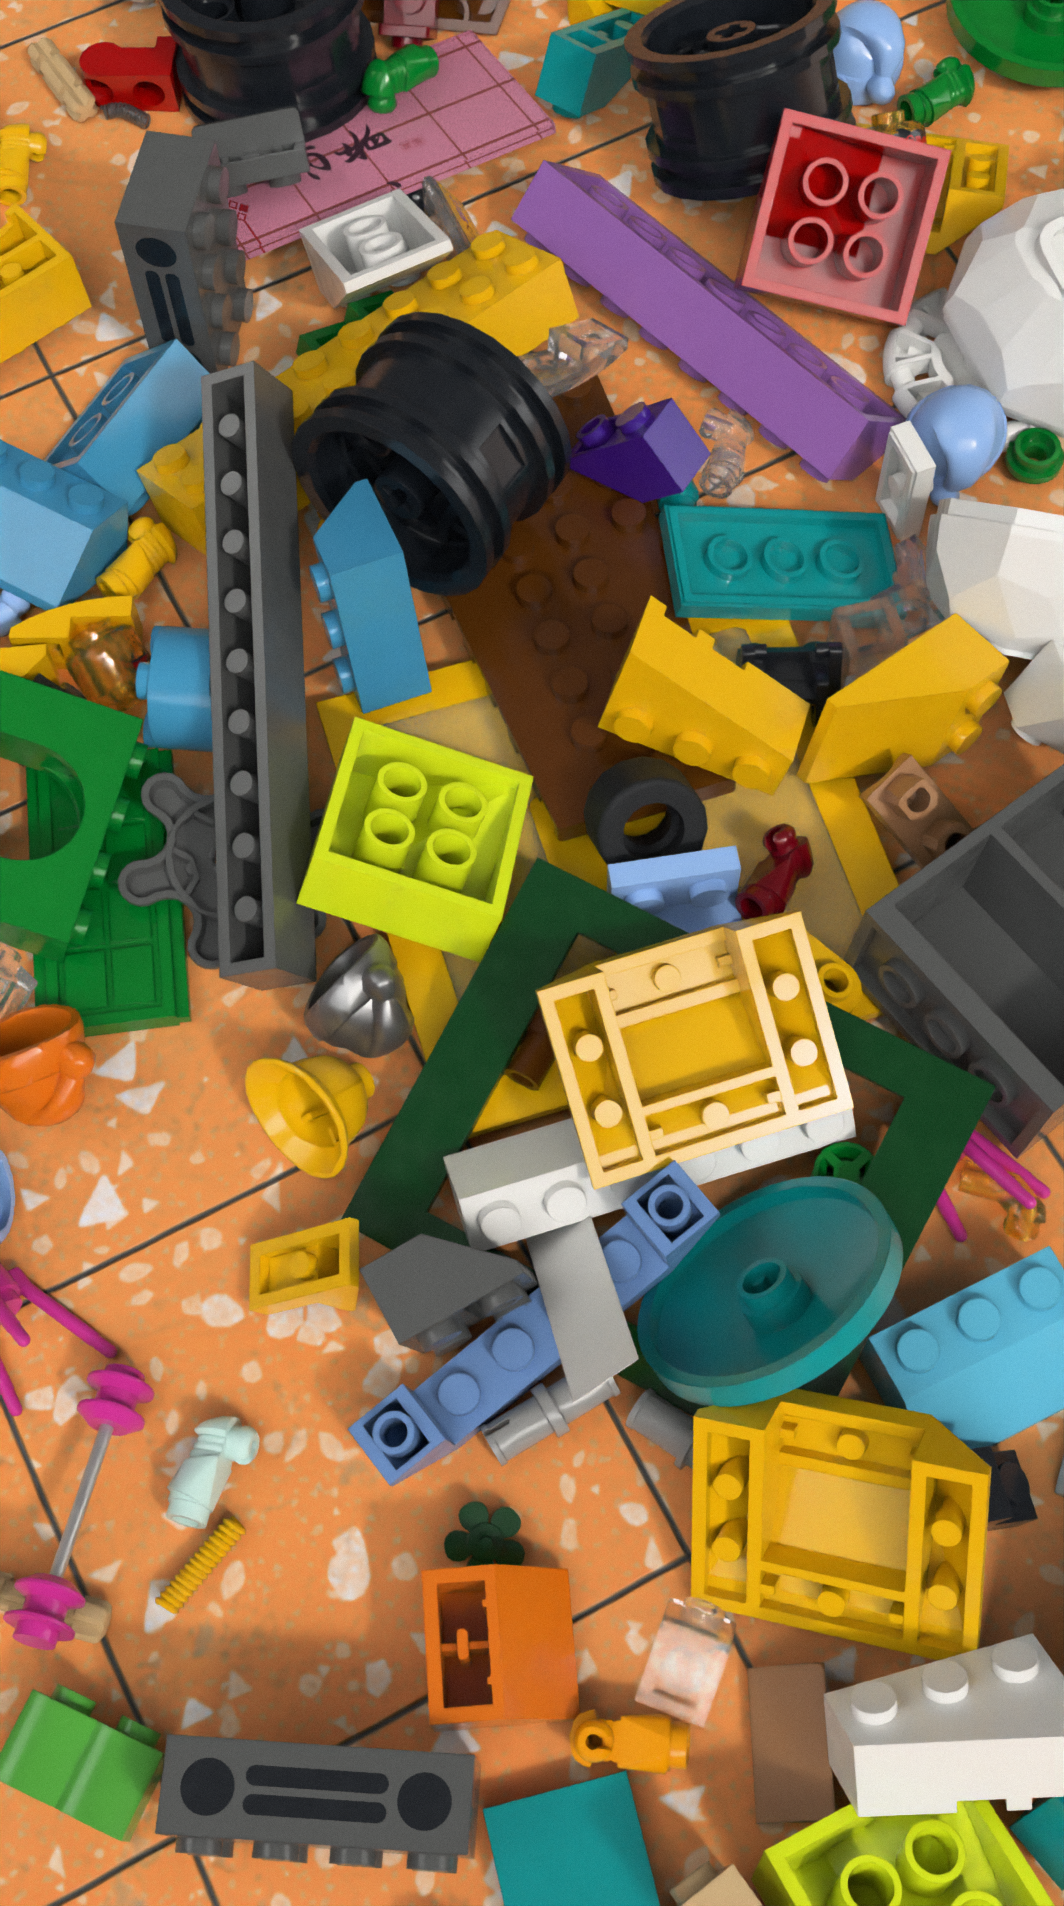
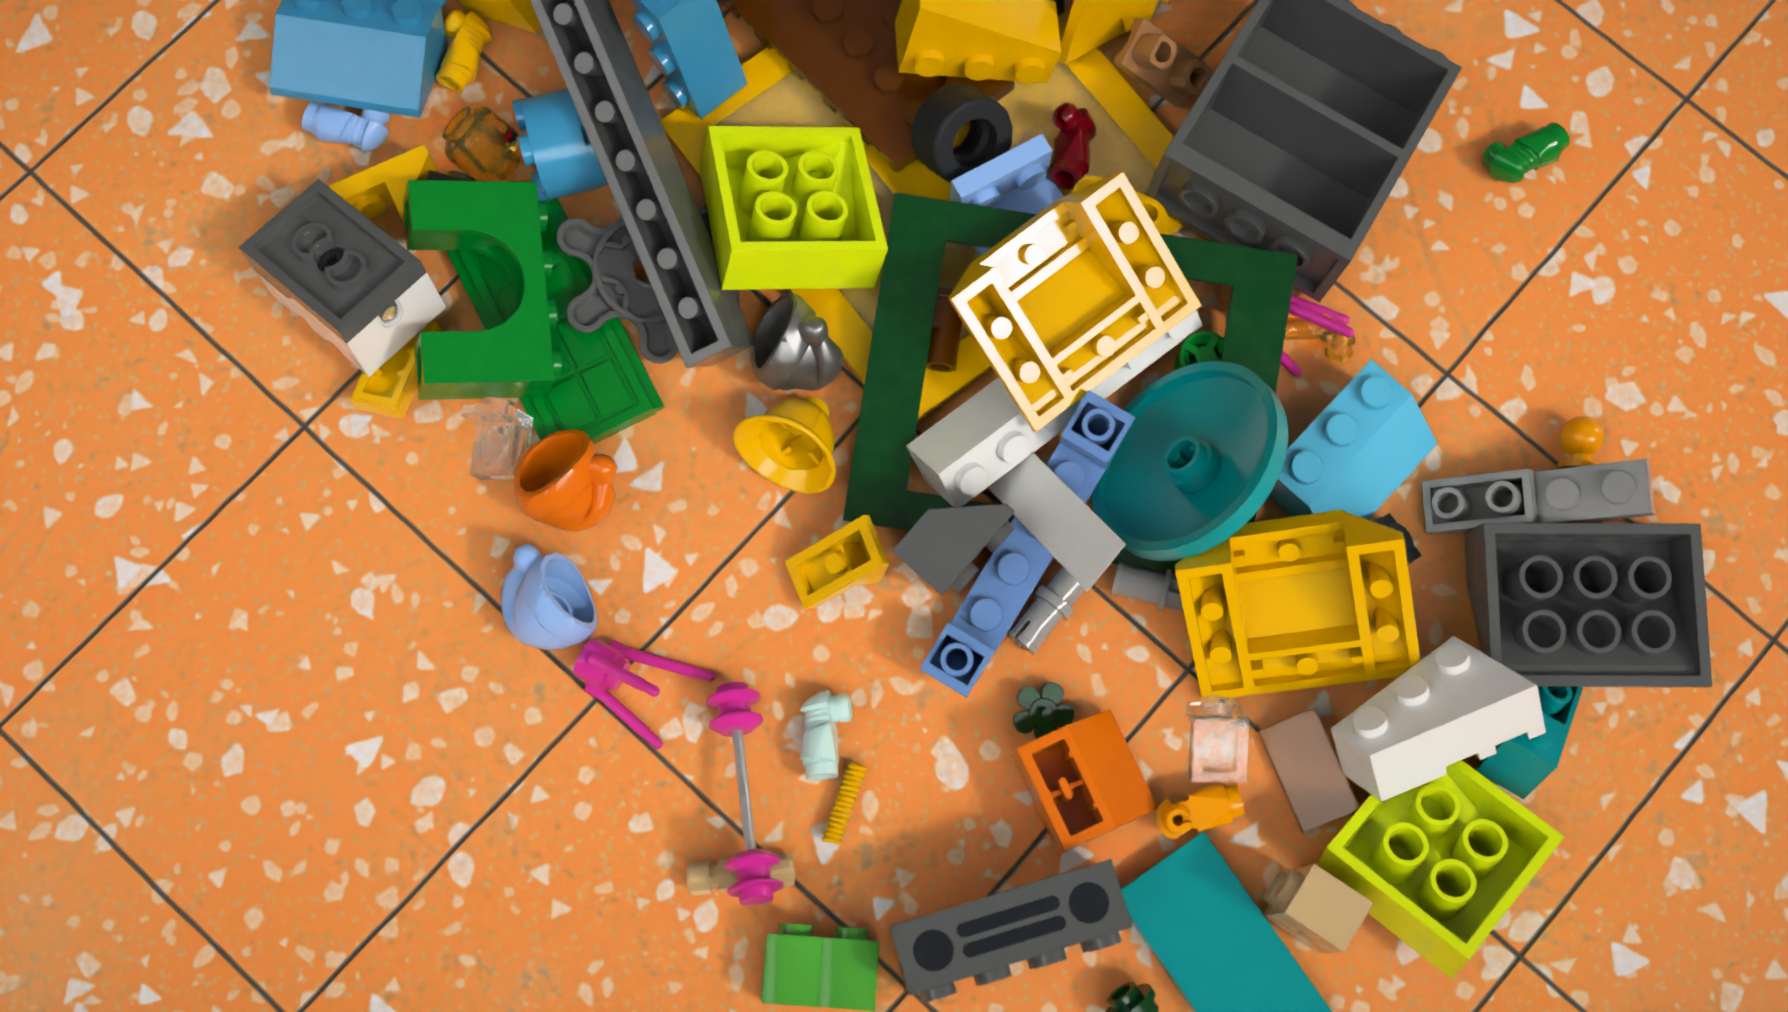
camera: 25 degrees left, 10 degrees up
yellow slope [9,595,143,669] -> none

